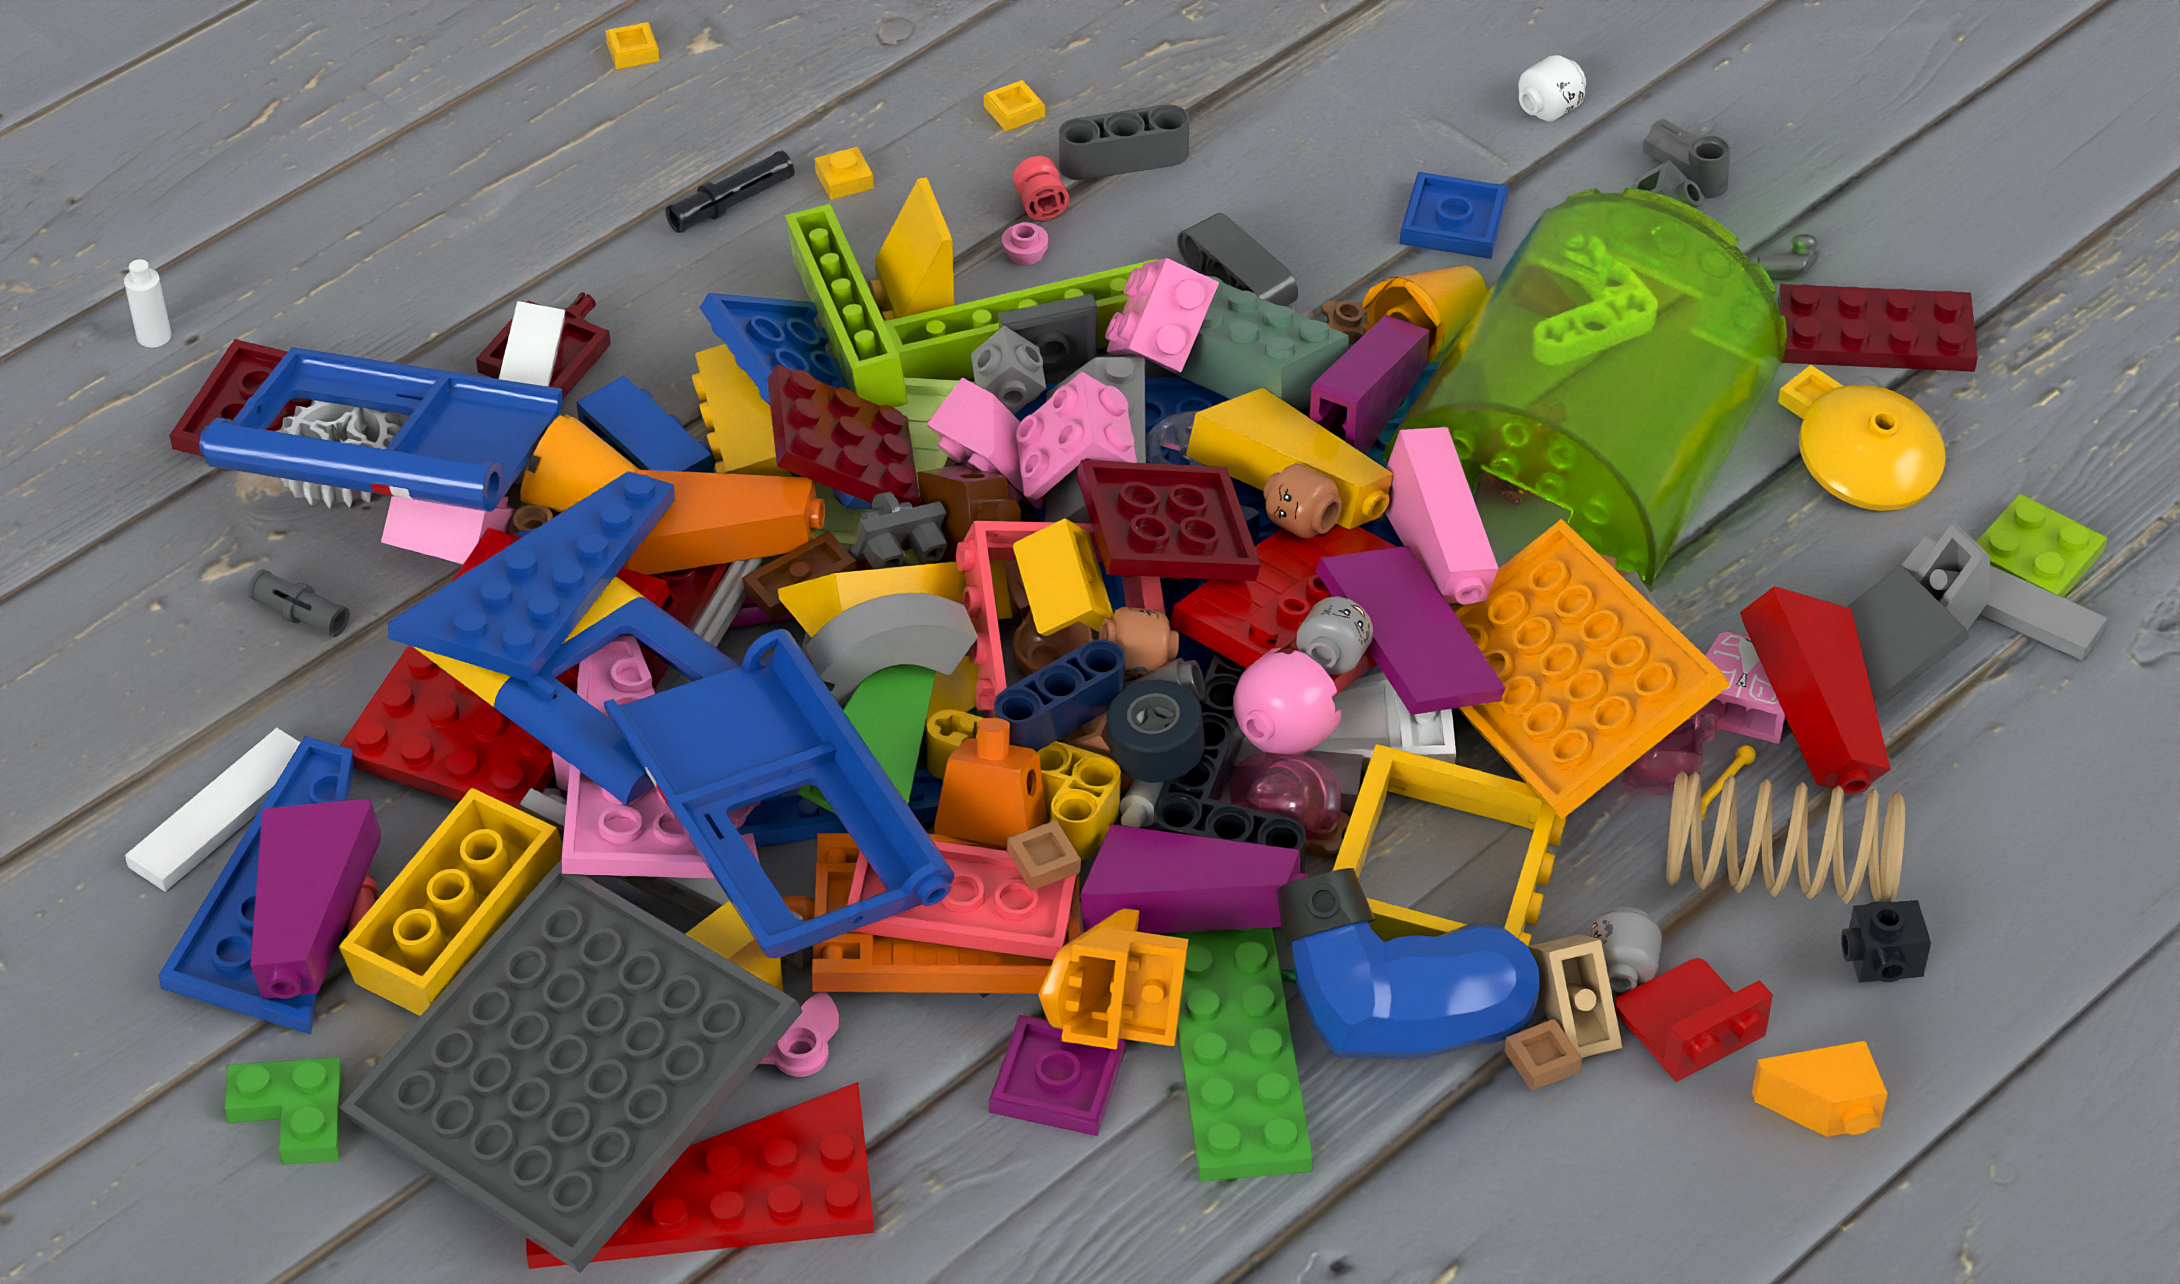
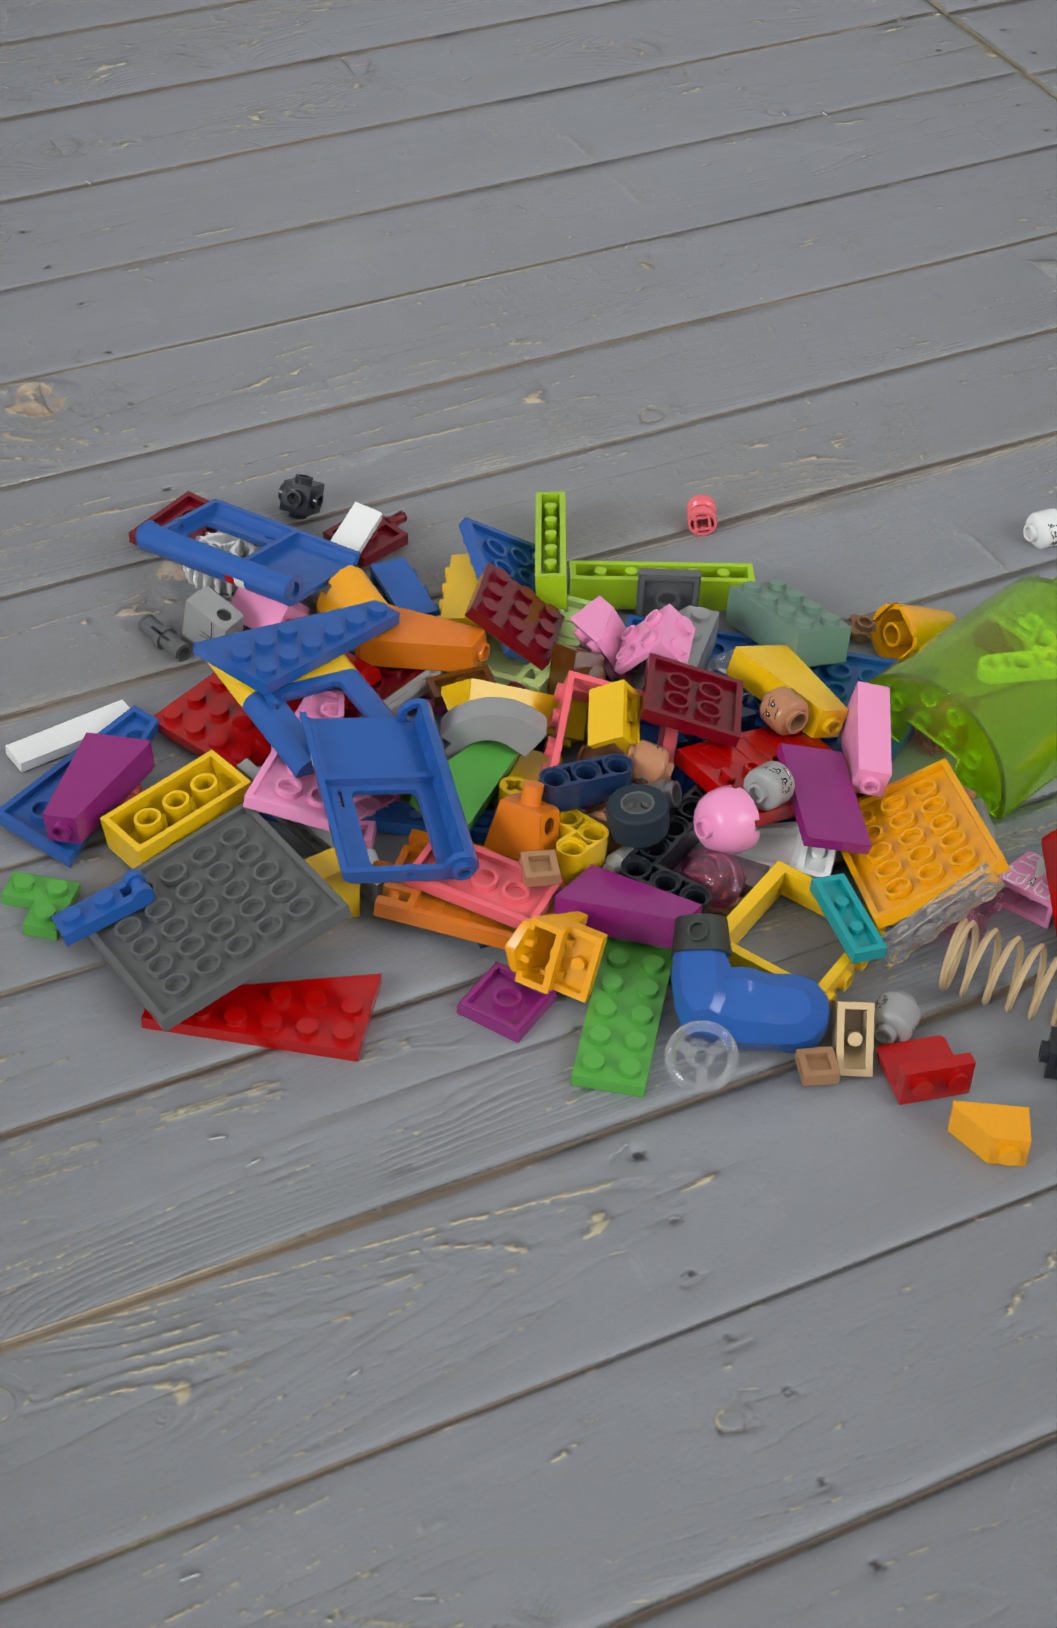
camera: 15 degrees right, 5 degrees down
white cylinder [124,259,171,348] -> none
yellow tile [605,22,660,70] -> none
black pin [665,150,795,233] -> none
bright pink plate [759,992,839,1077] -> none
yellow plate [814,147,874,200] -> none
dark grey hips [848,492,948,569] -> none
yellow slope [869,177,955,321] -> none
light grey brick [971,326,1046,415] -> none
yellow tile [983,80,1045,132] -> none
bright pink plate [1002,222,1049,265] -> none
dark grey beam [1059,104,1189,180] -> none
bright pink bracket [1105,258,1219,373] -> none
dark grey beam [1177,213,1298,306] -> none
magenta slope [1310,315,1430,455] -> none
blue tile [1399,172,1509,259] -> none
yellow hinge [1701,745,1756,821] -> none
none -> blue plate [51,869,155,947]
none -> light grey torso [181,585,245,649]
none -> black brick [278,474,325,519]
none -> clear piece [664,1020,739,1093]
none -> teal plate [809,873,888,964]
none -> clear plate [880,862,1006,969]

